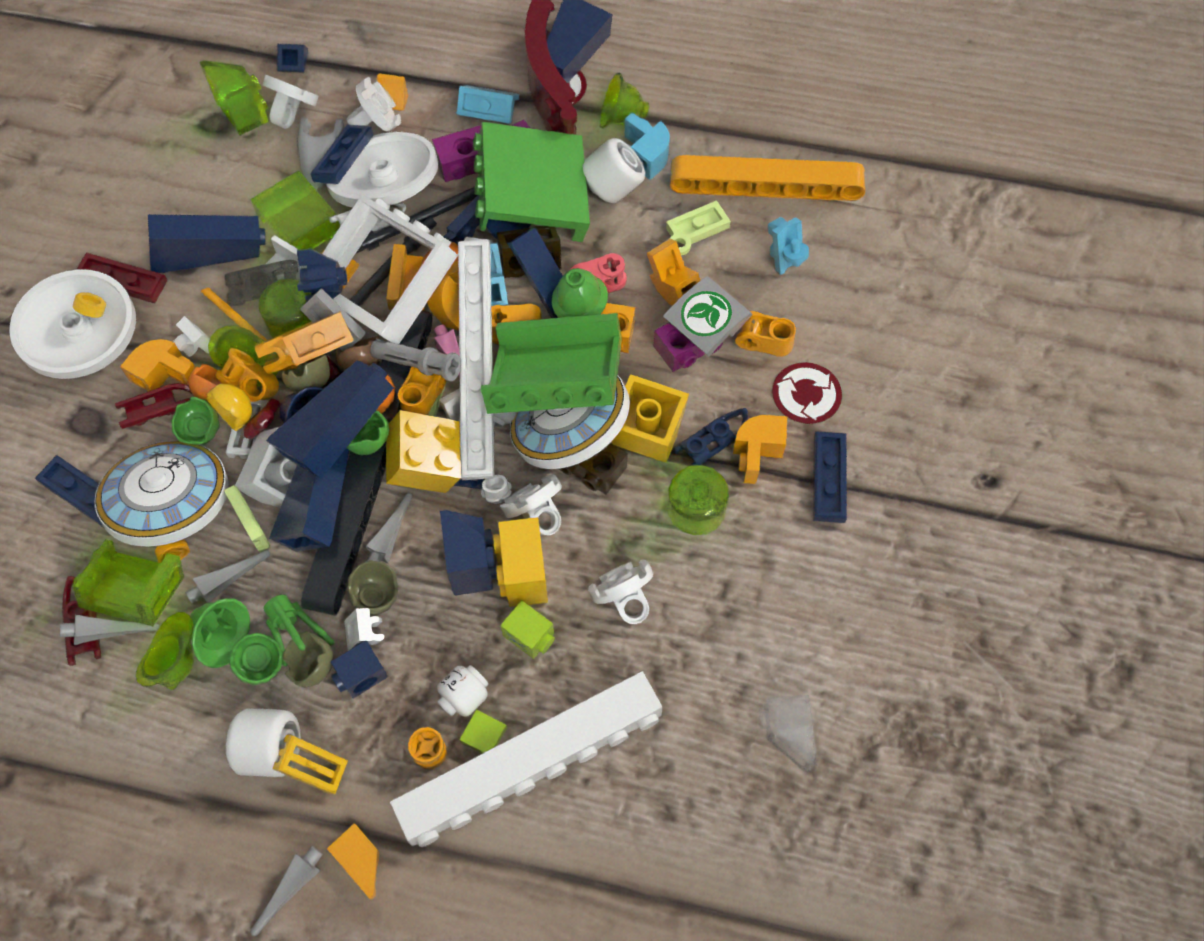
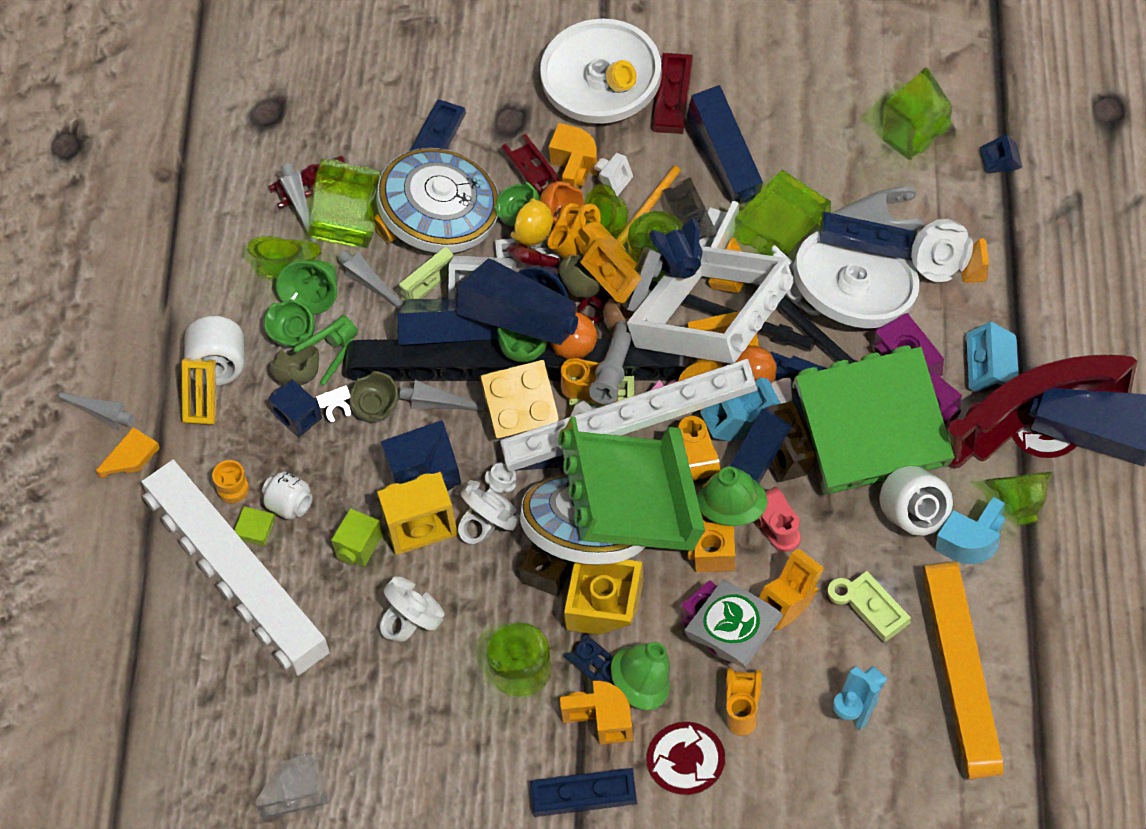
camera: 85 degrees right, 5 degrees down
white tile [262,75,319,129] -> none
none -> bright green hat [611,642,670,710]

